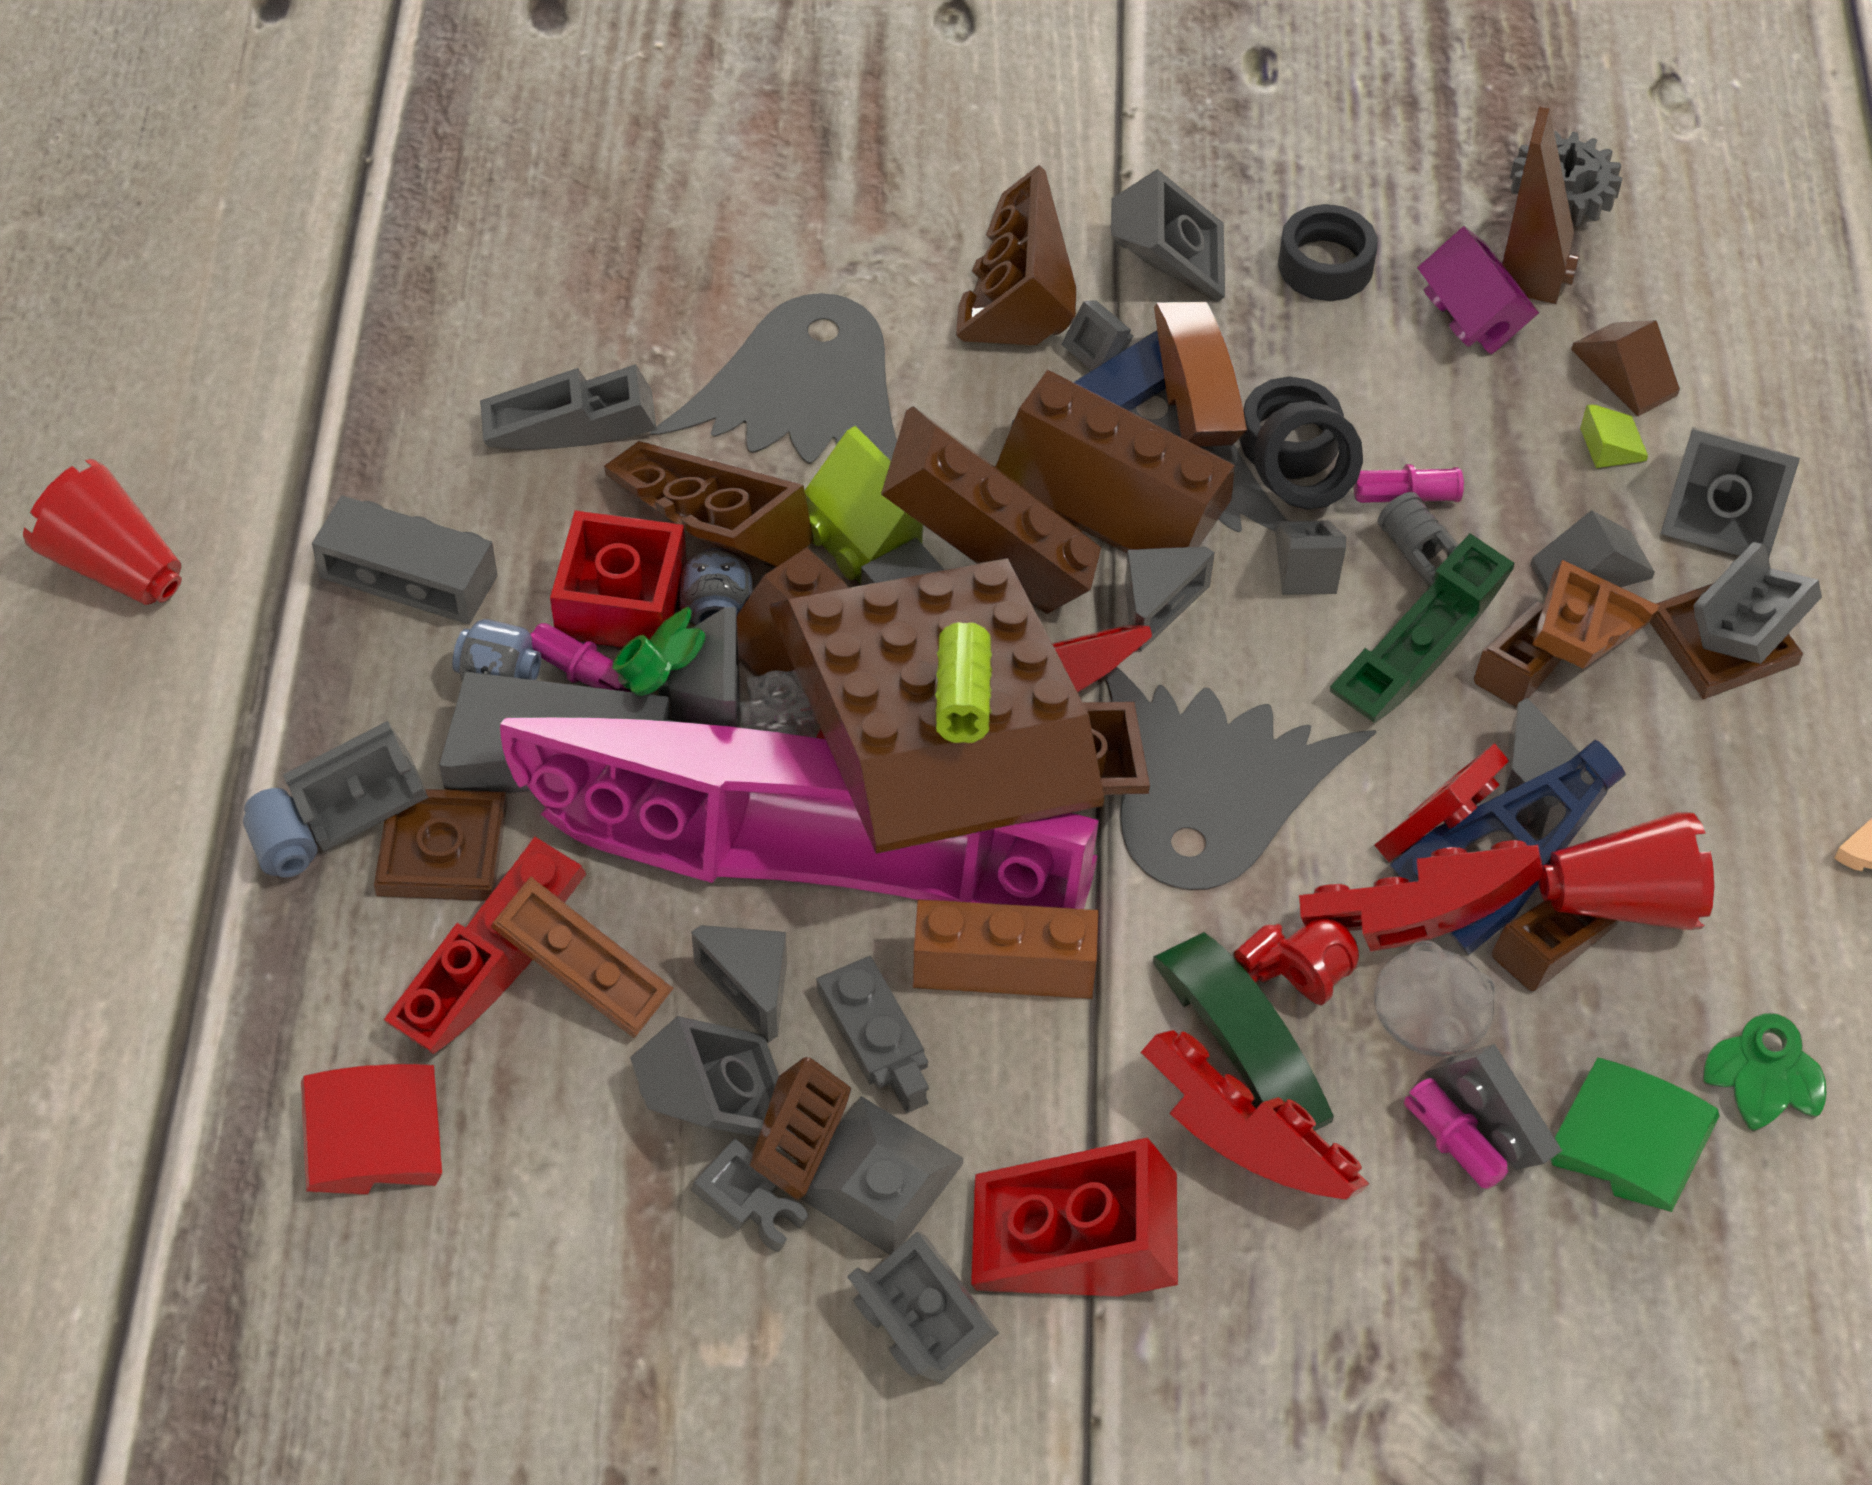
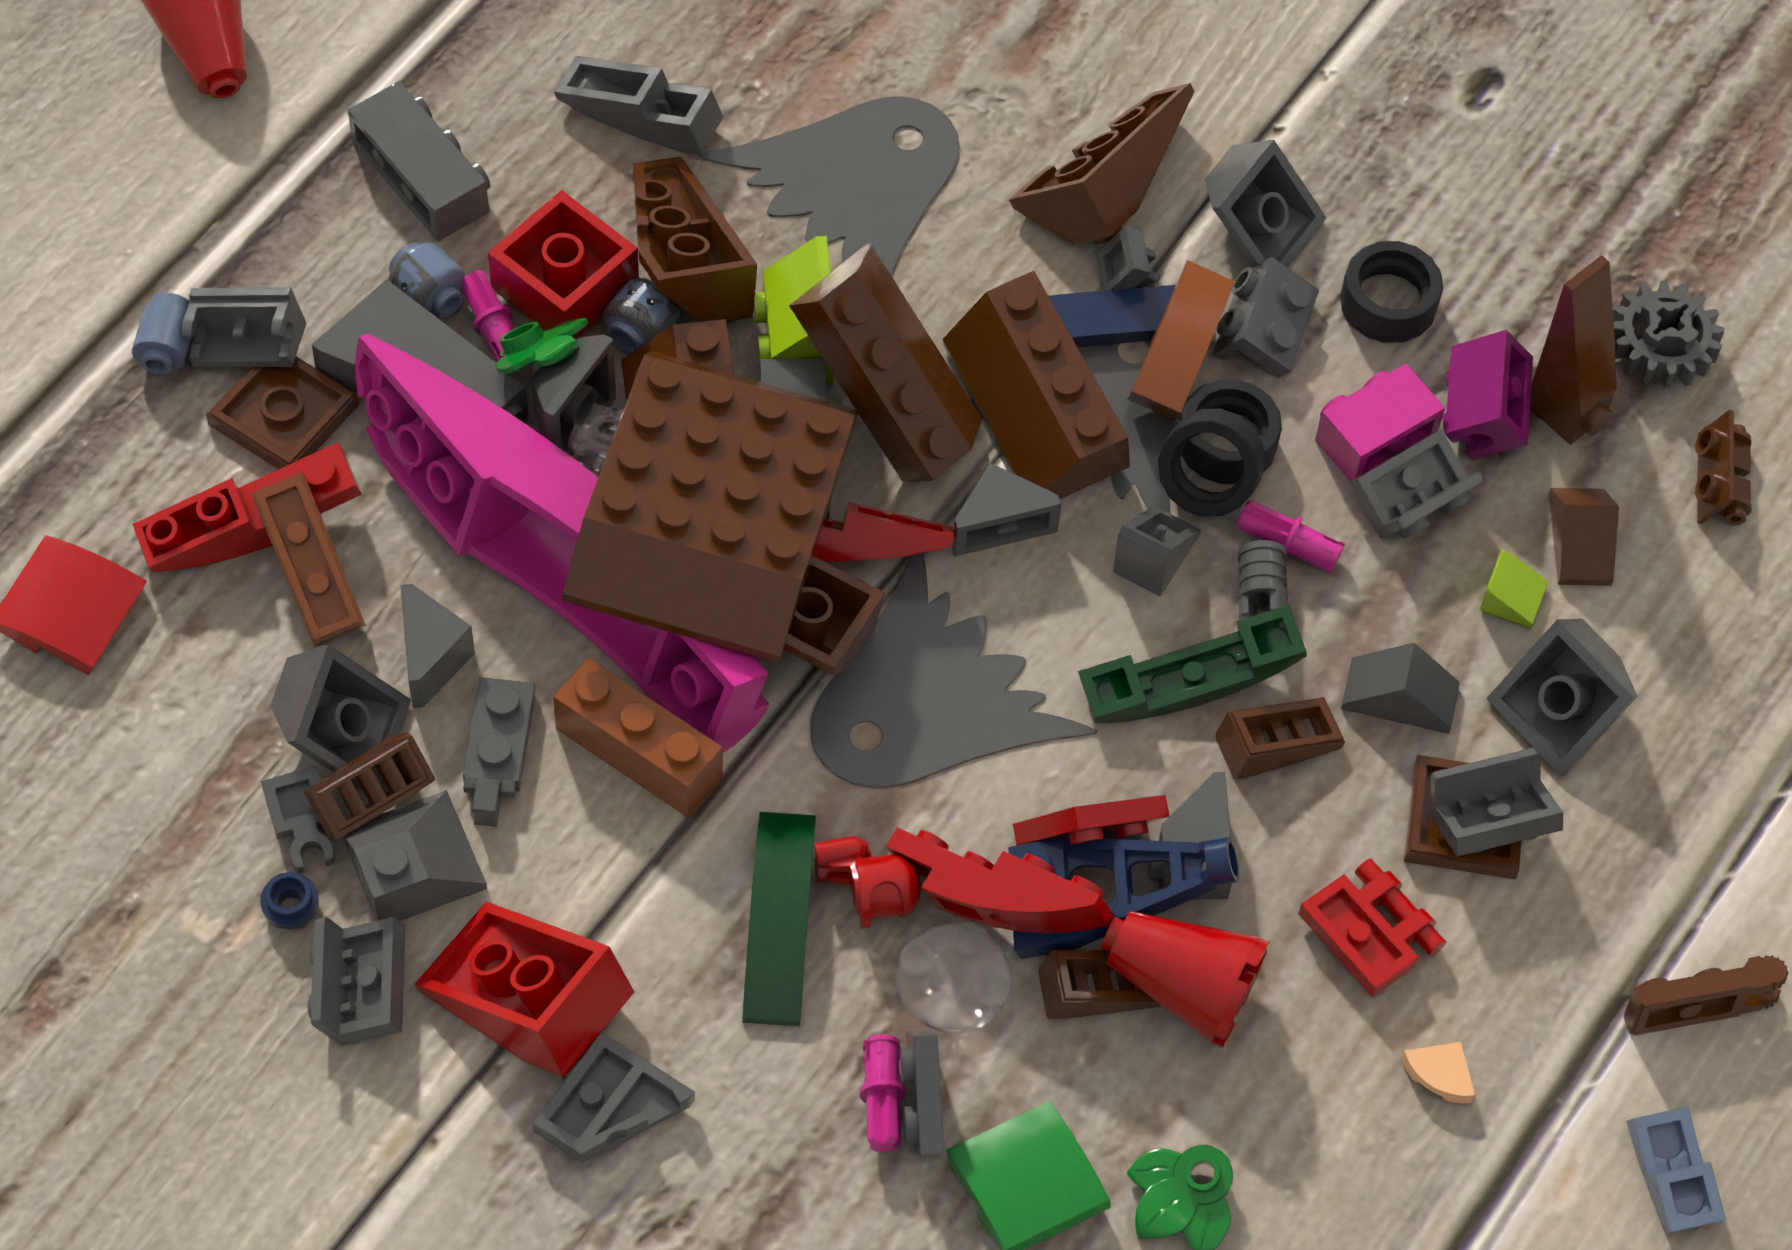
camera: 30 degrees right, 5 degrees up
lime axle [935,622,992,743] -> none
red slope [1140,1030,1370,1200] -> none
dark orange wing [1532,560,1659,669] -> none
none -> dark blue plate [260,872,319,929]
none -> dark grey wing [533,1033,695,1163]
none -> dark grey bracket [1213,257,1319,378]
none -> red plate [1298,858,1447,998]
none -> dark pink brick [1315,363,1445,482]
none -> dark grey bracket [1349,429,1485,539]
none -> reddish brown hinge [1695,409,1752,525]

